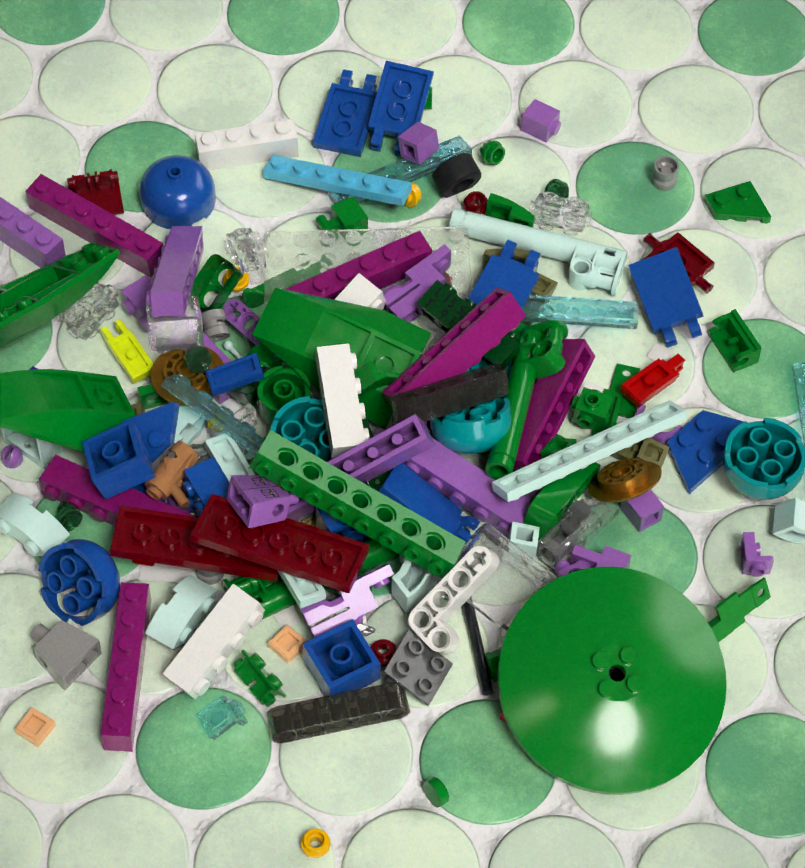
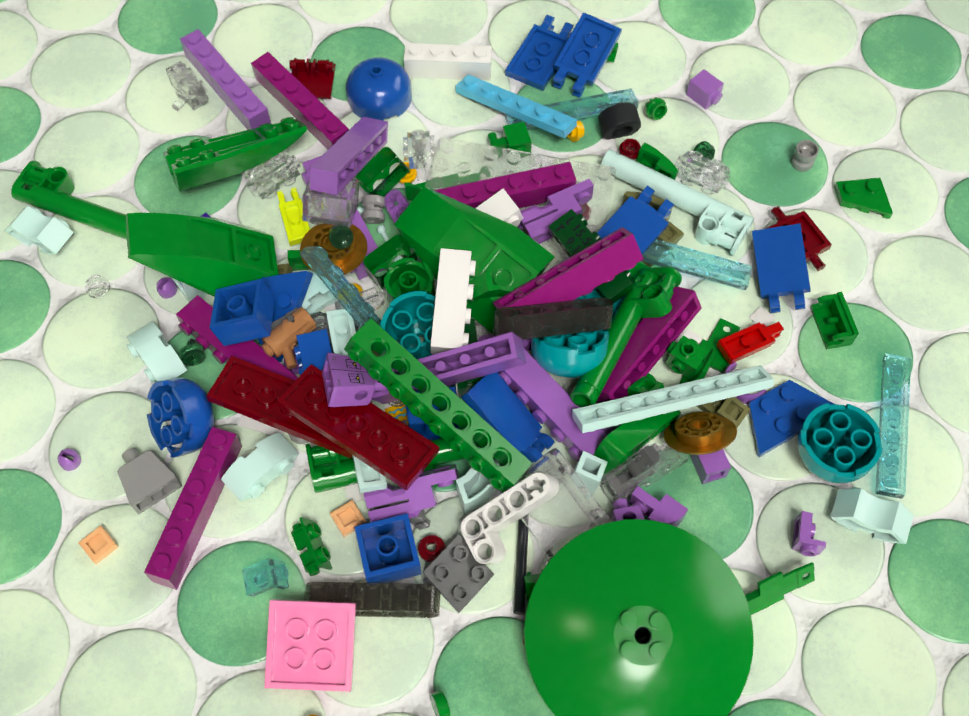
camera: 15 degrees right, 5 degrees up
white brick [163,584,265,700] -> none
blue tile [205,353,264,396] -> none
medium lavender brick [398,122,439,165] -> none
none -> bright pink plate [264,599,356,692]

